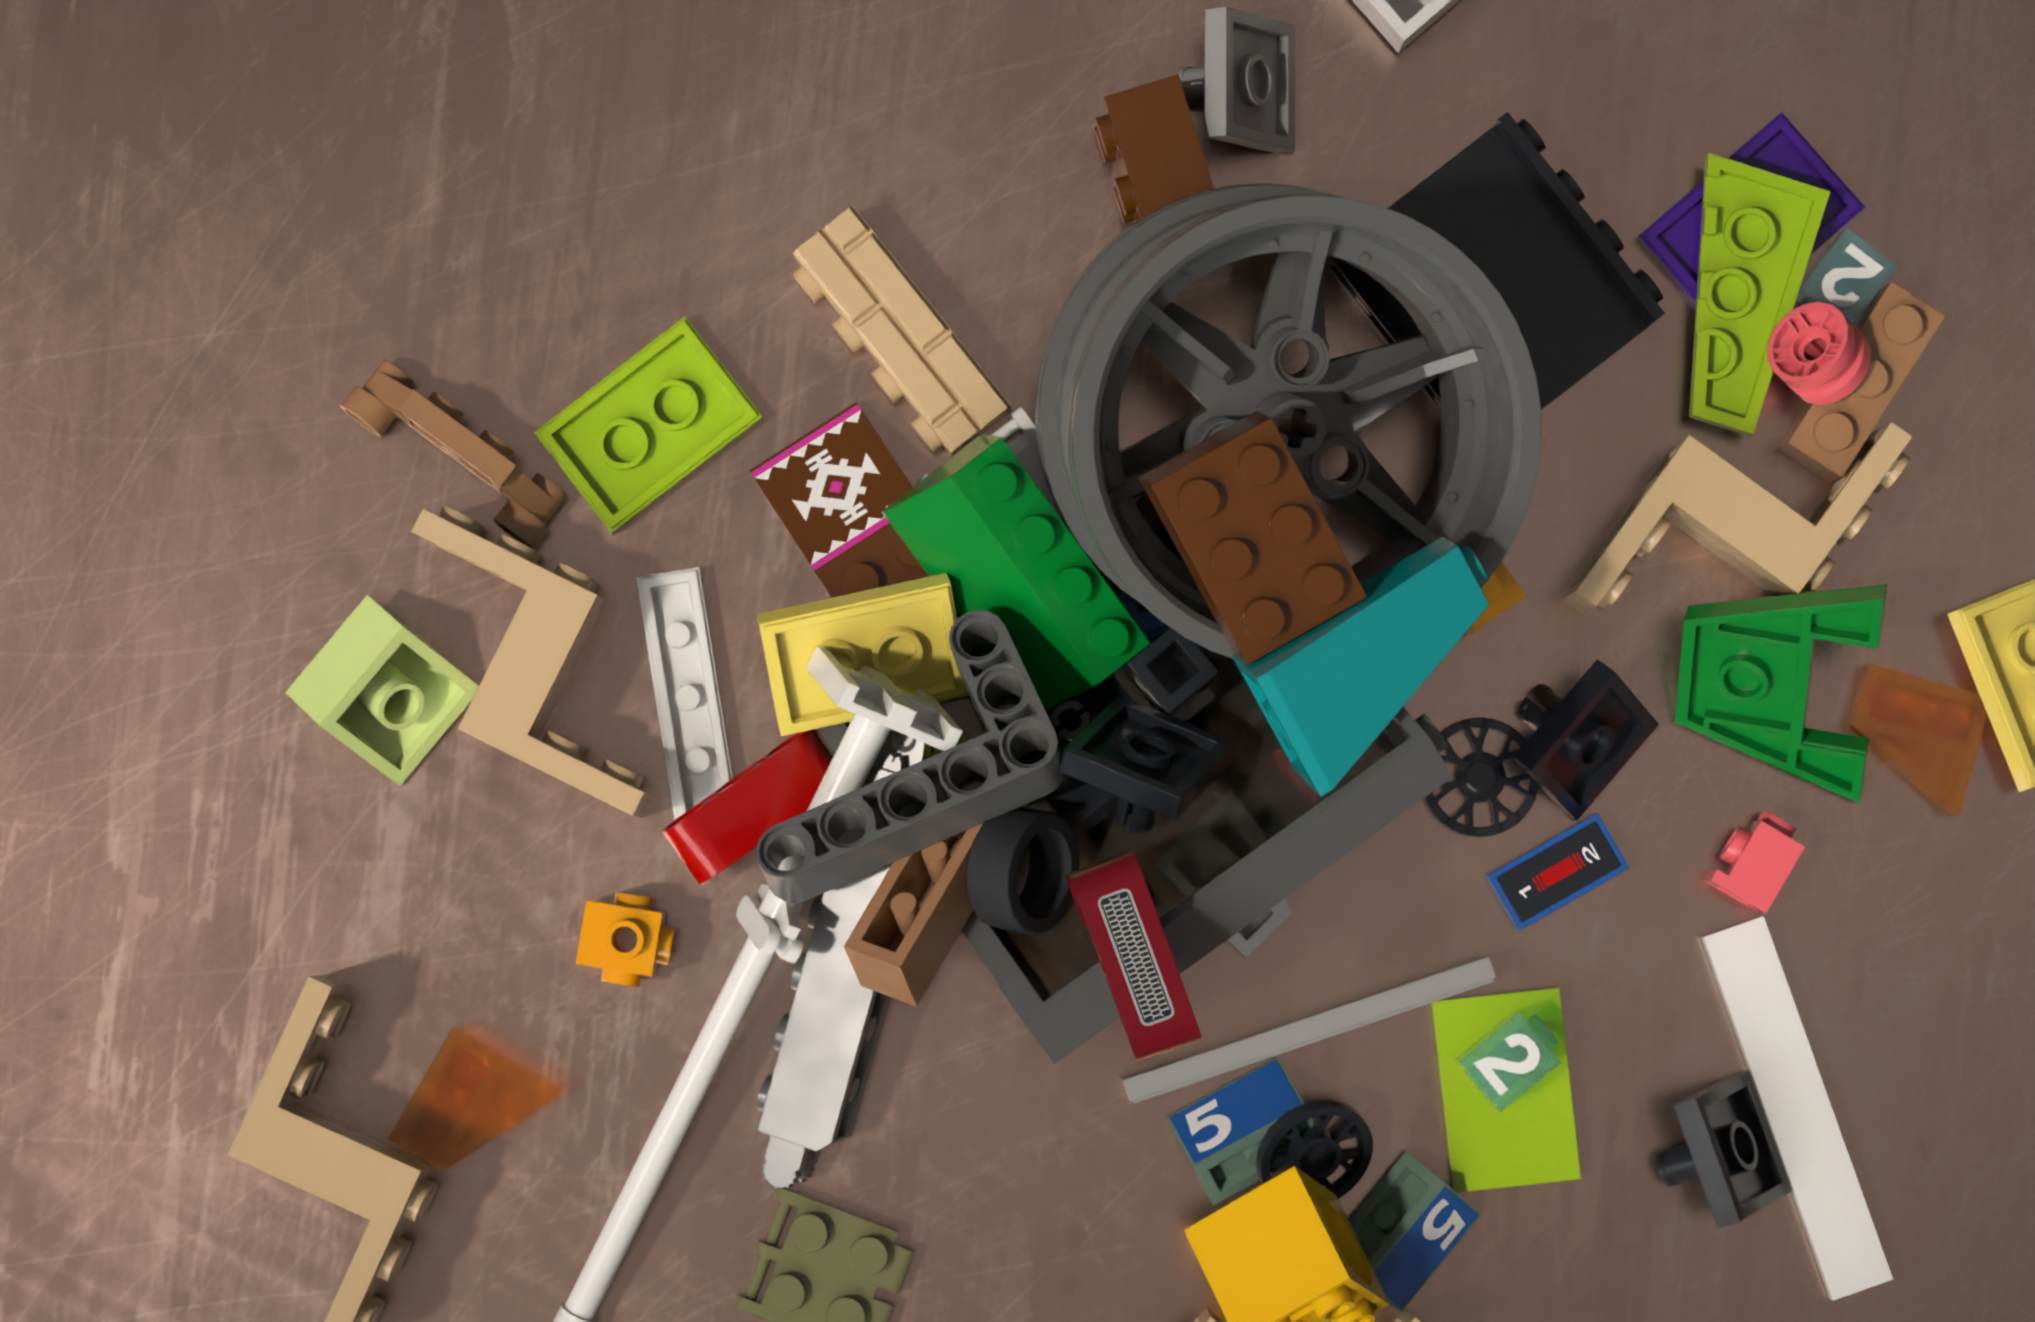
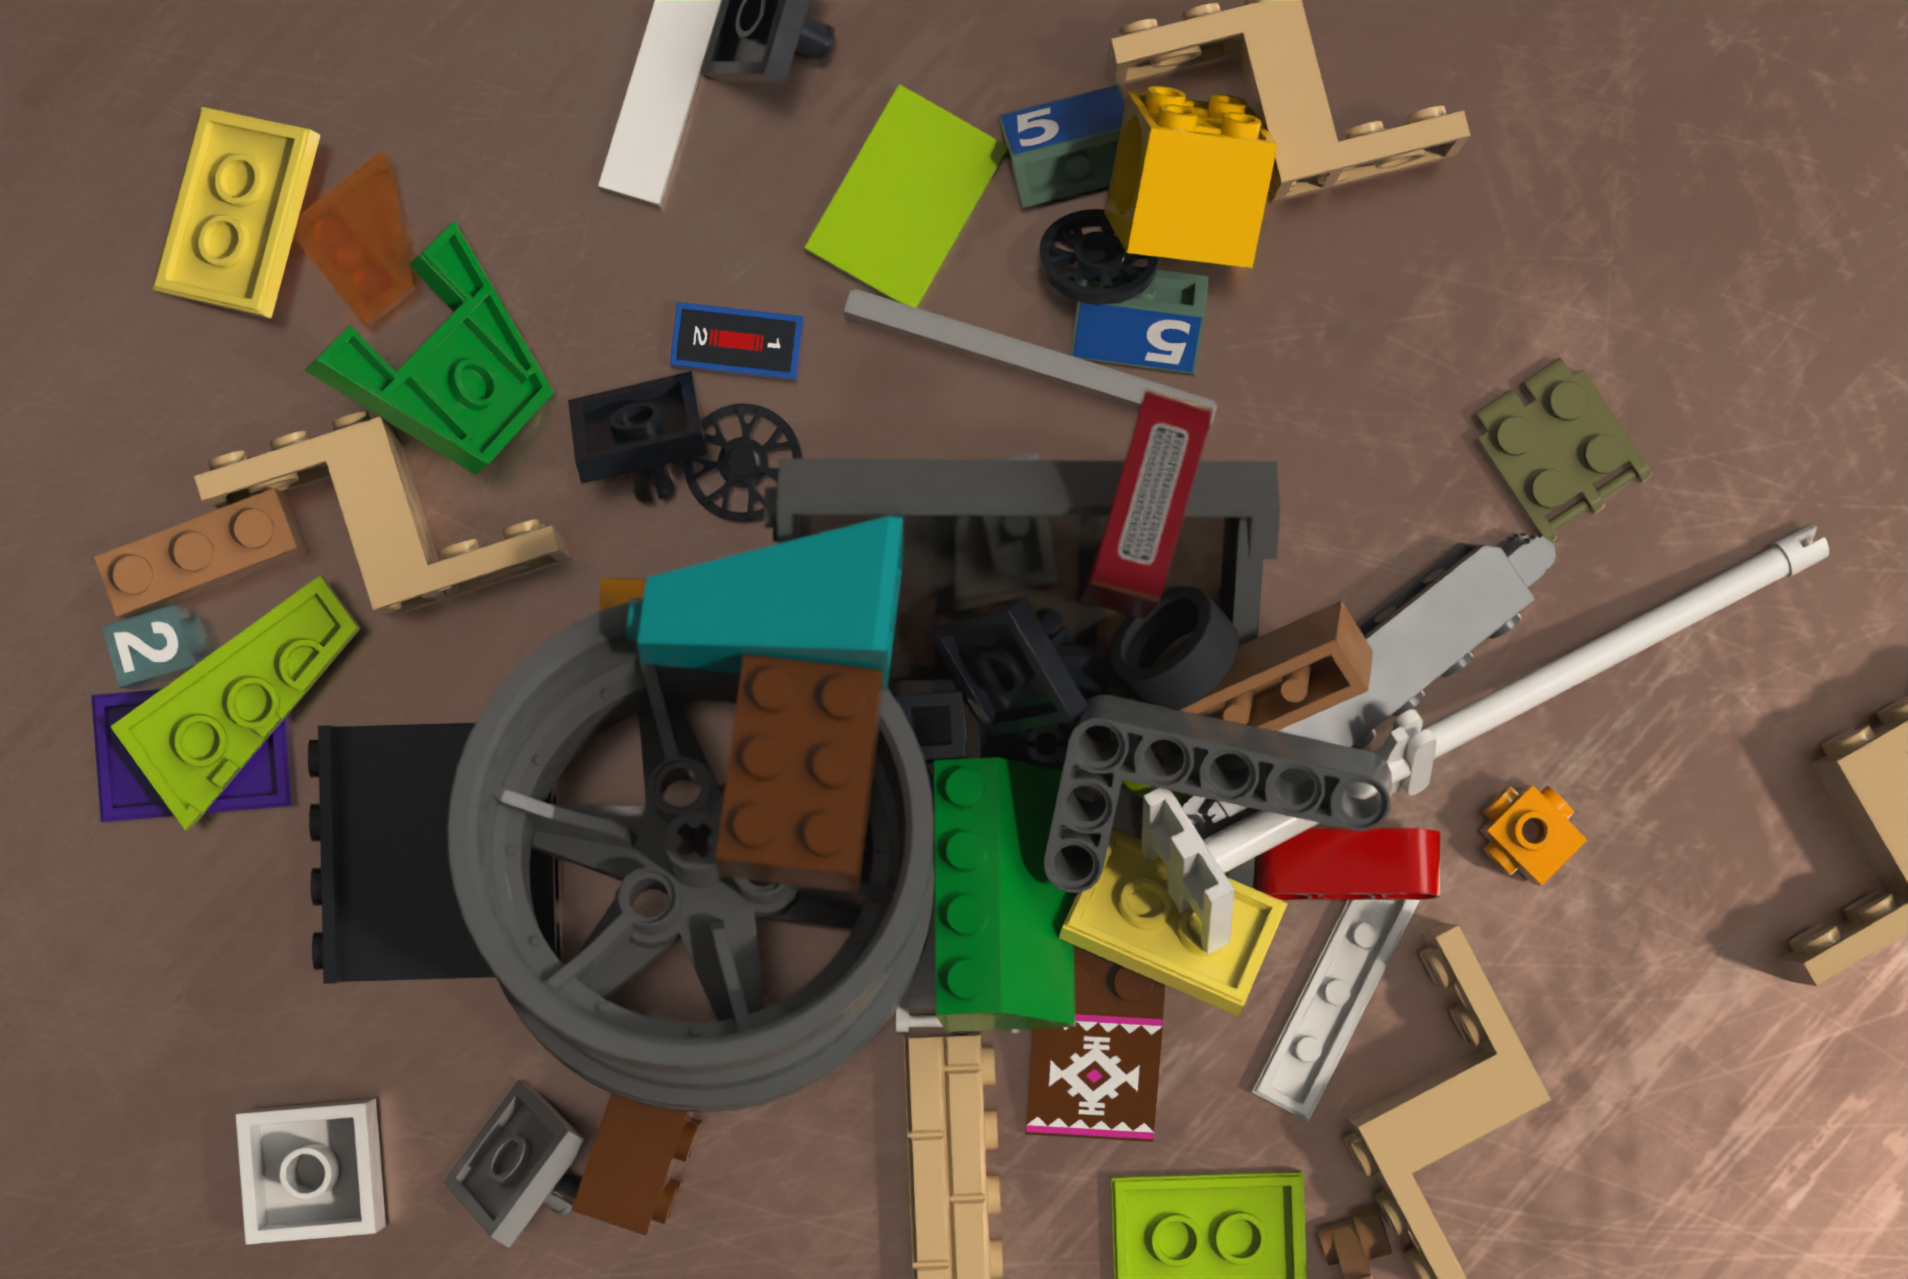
camera: 140 degrees left, 0 degrees up
yellowish green slope [285,594,479,786] -> none
clear orange wing [388,1027,561,1171] -> none
clear light blue brick [1454,1011,1561,1112] -> none
coral brick [1703,810,1805,913] -> none
coral wheel [1767,302,1871,405] -> none

